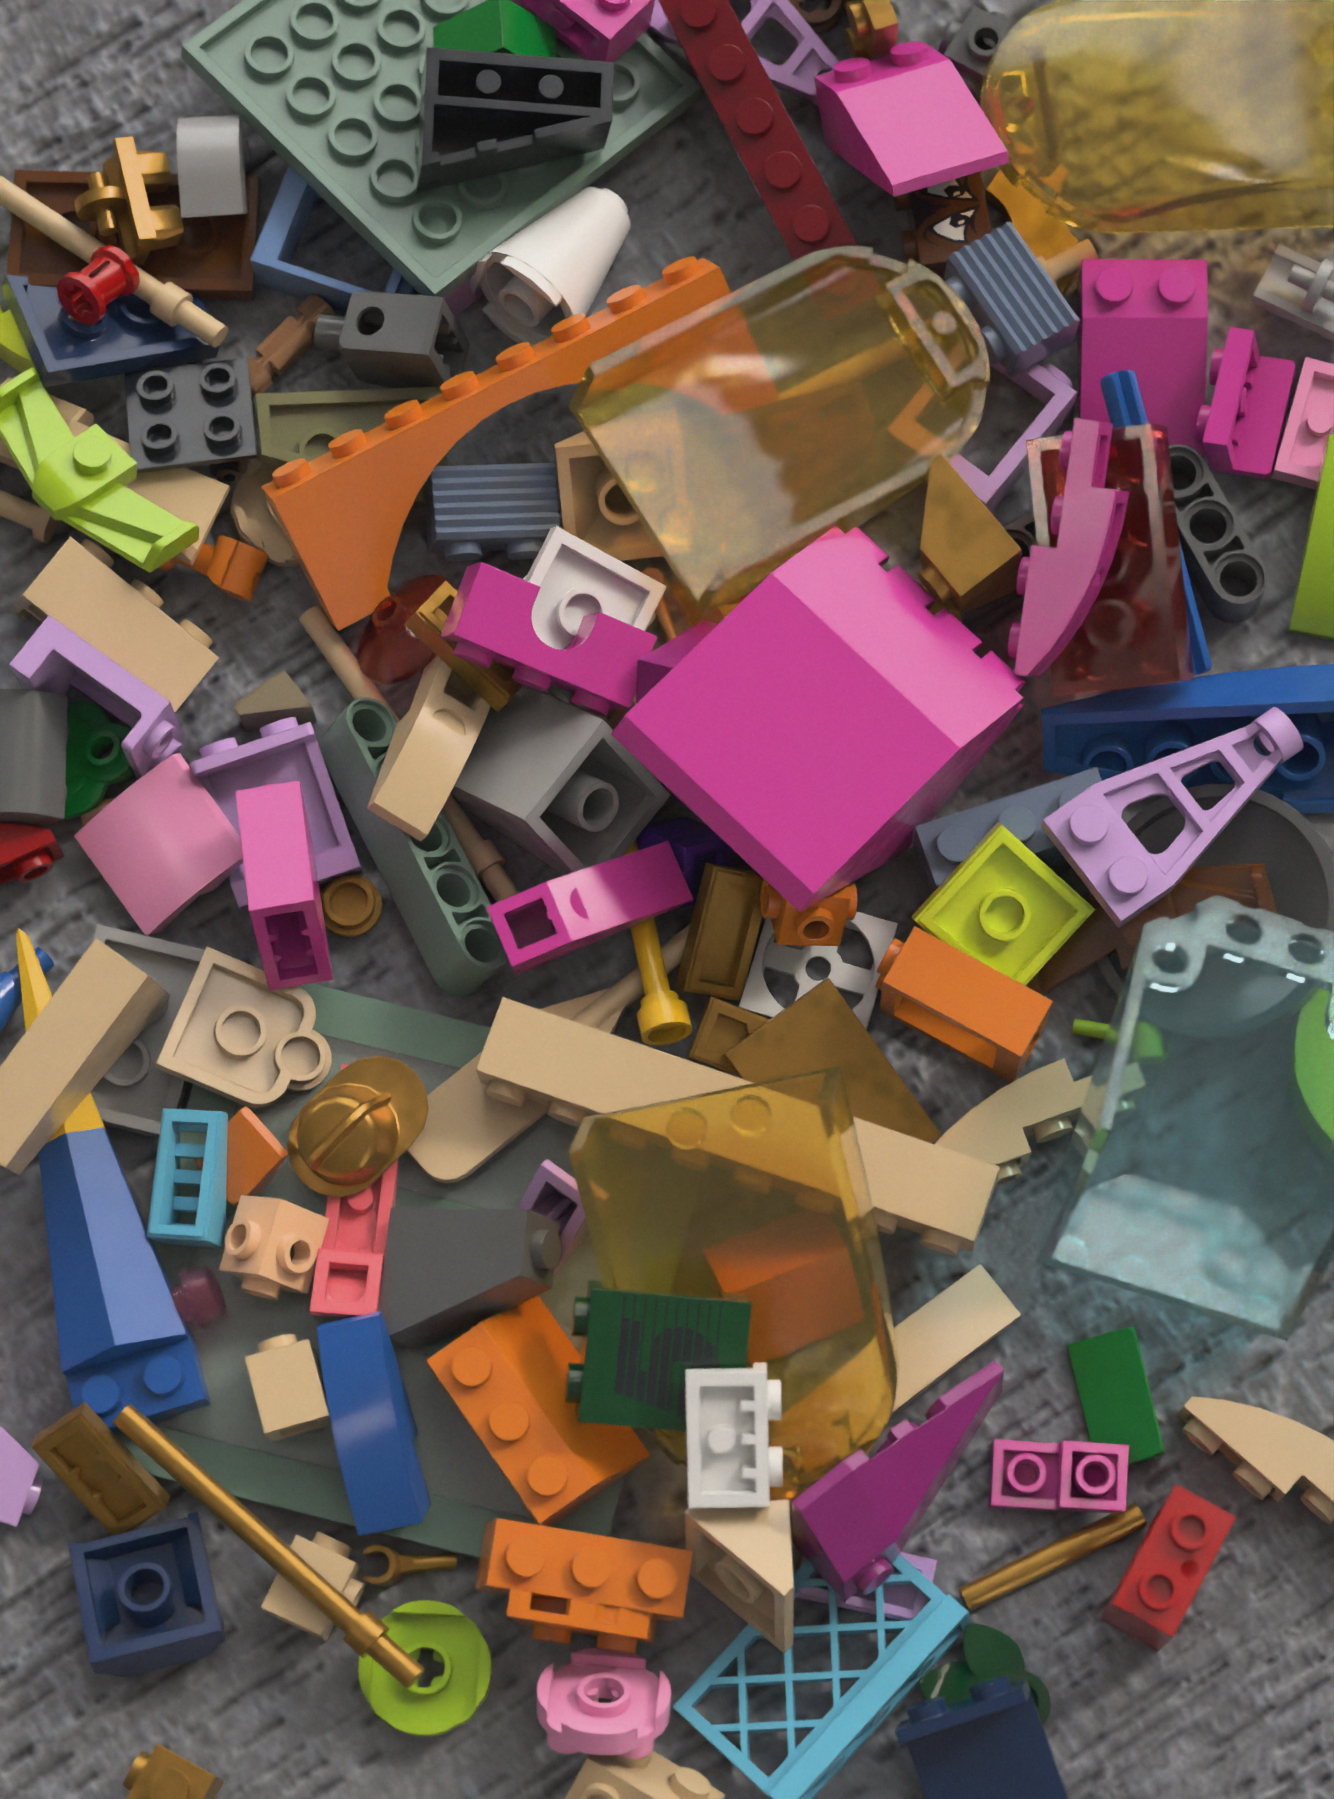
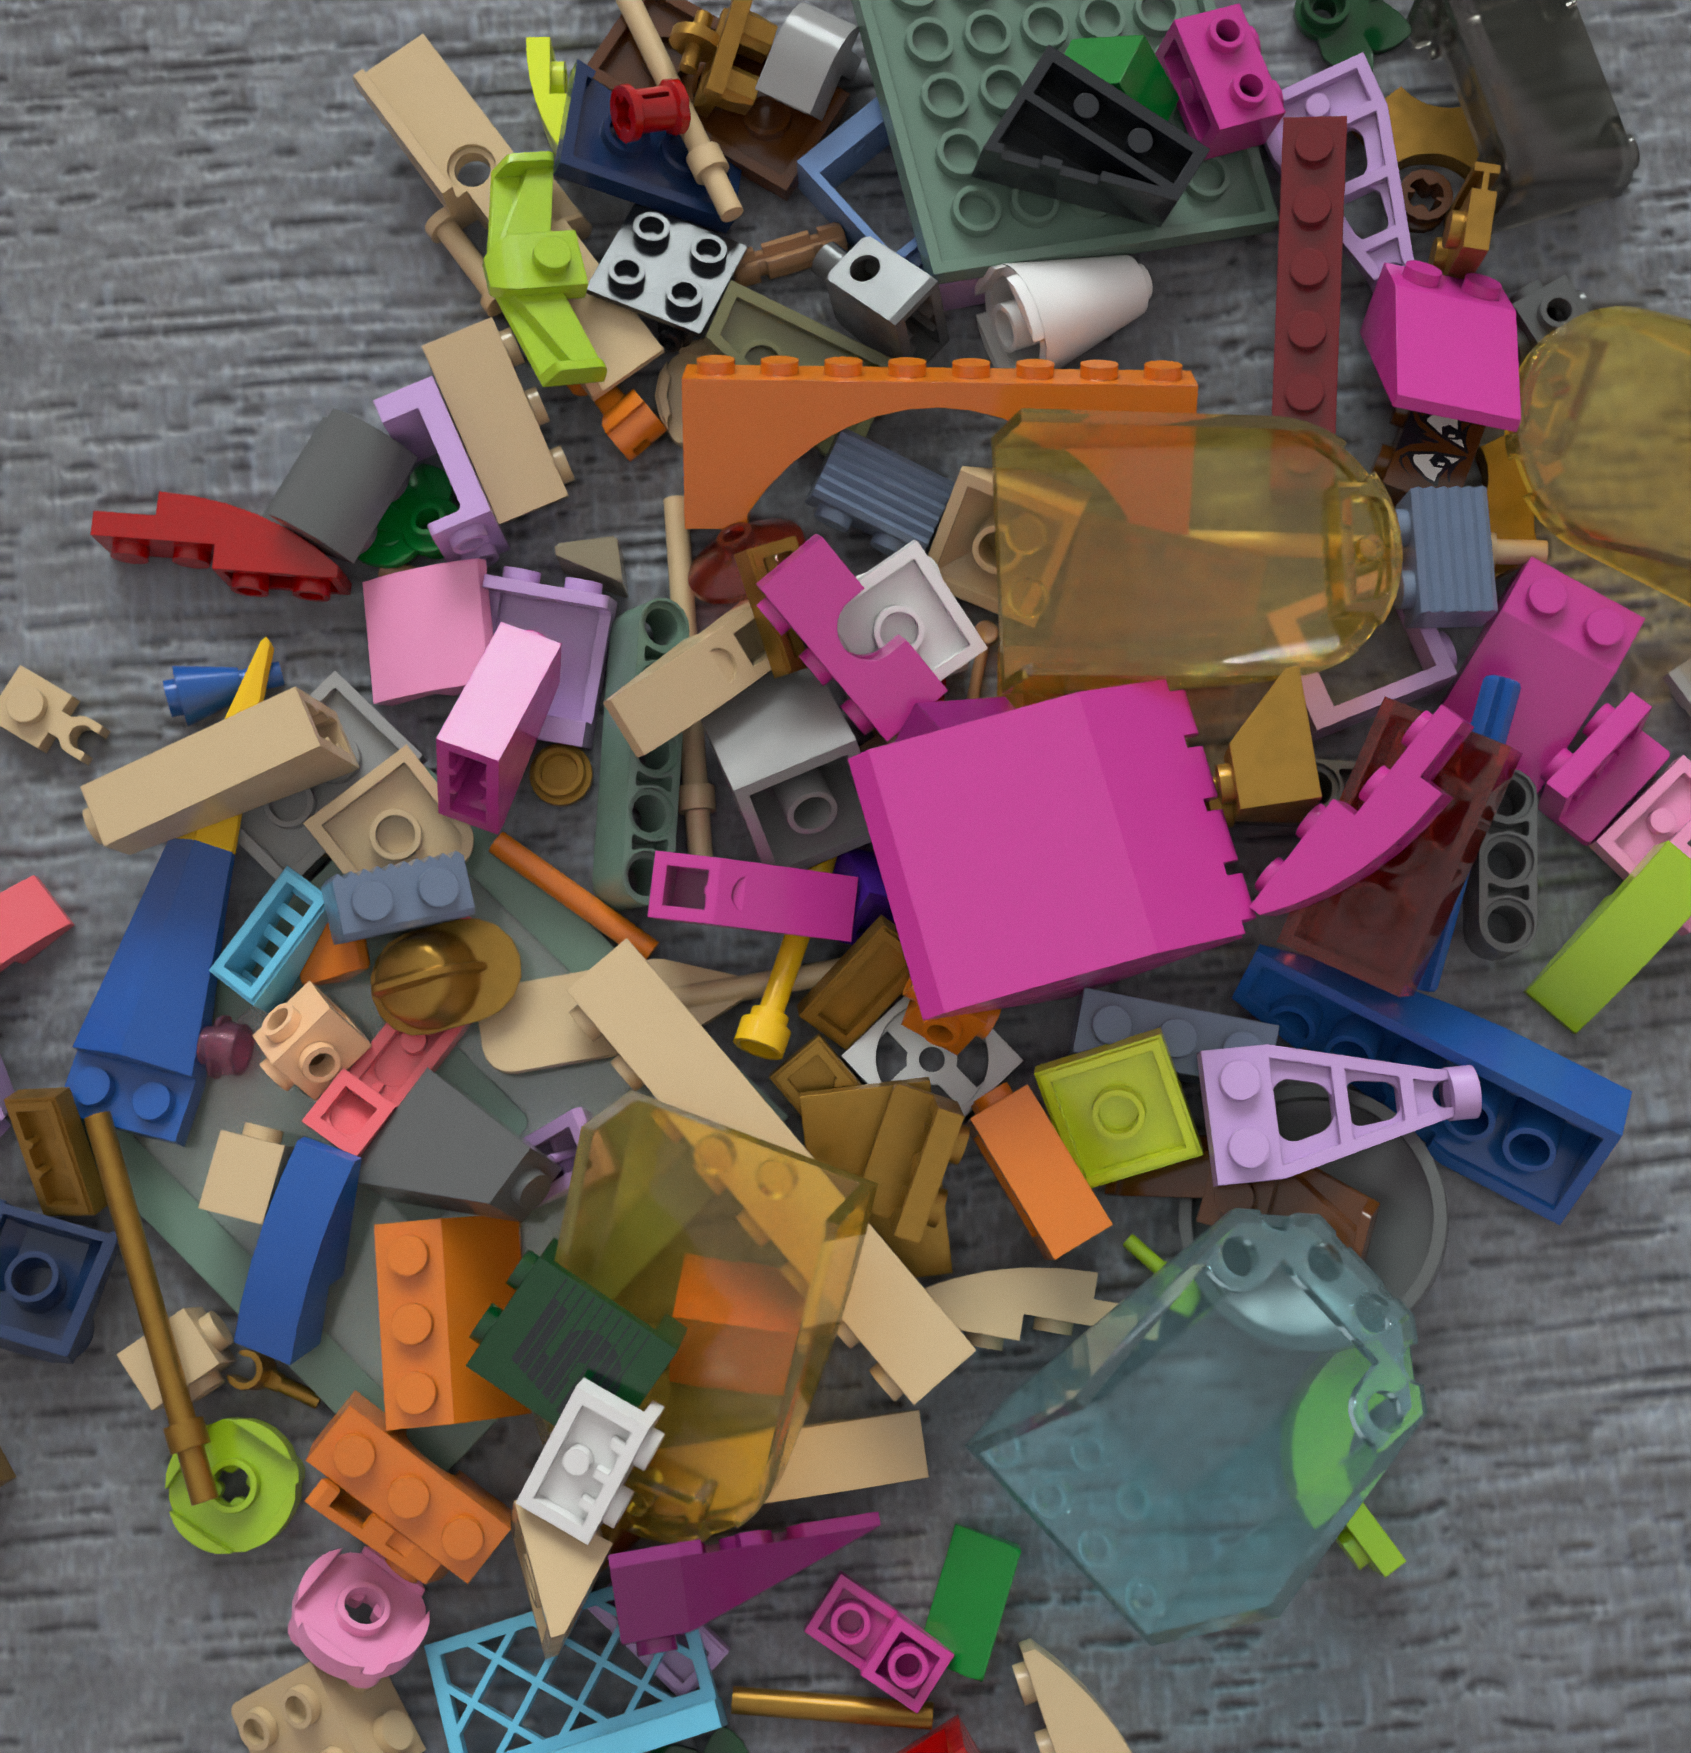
camera: 30 degrees right, 5 degrees up
none -> sand blue brick [321,850,475,945]
none -> orange bar [488,831,660,960]
none -> pearl gold bracket [854,1082,970,1244]

